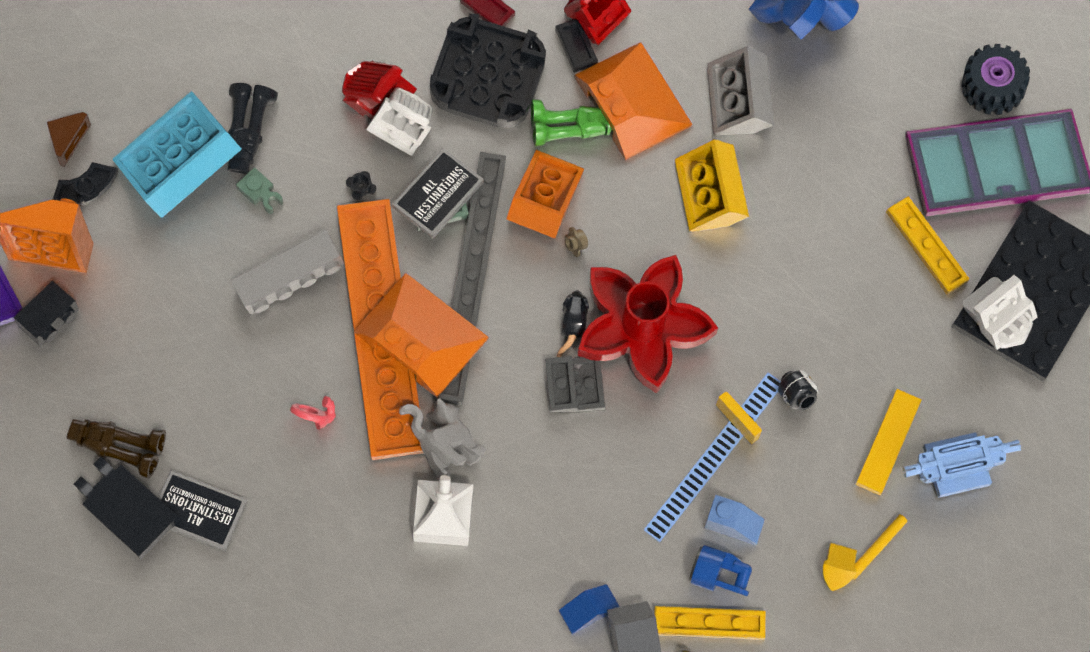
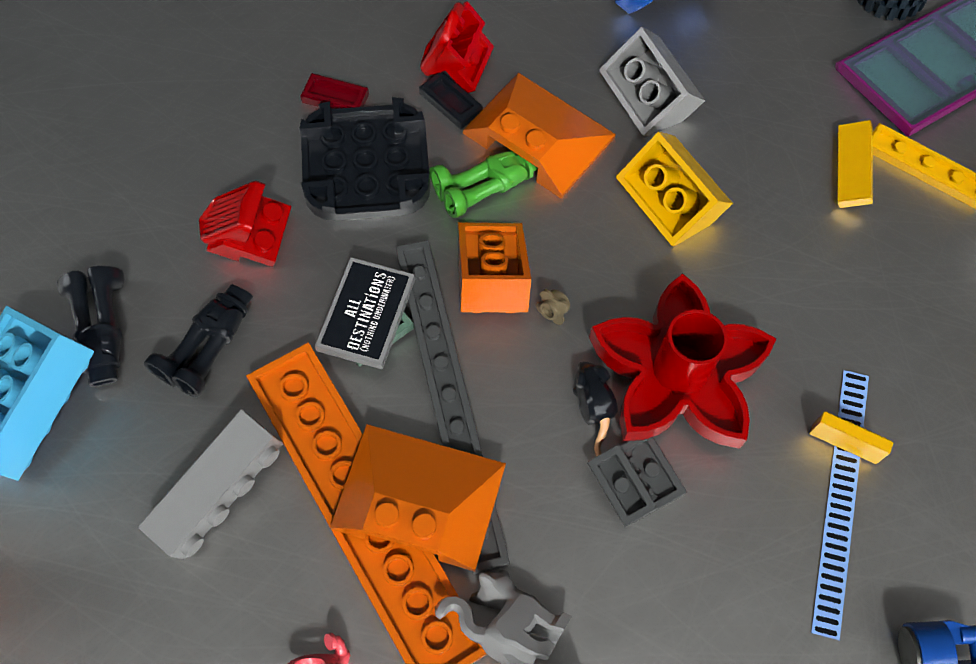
camera: 20 degrees left, 5 degrees down
sand green plate [236,167,283,214] -> none
black plate [346,171,376,200] -> none
white piece [366,88,433,156] -> none
medium blue slope [704,495,765,545] -> none
black head [778,370,818,410] -> none
none -> black piece [144,284,253,397]
none -> yellow tile [838,120,873,208]

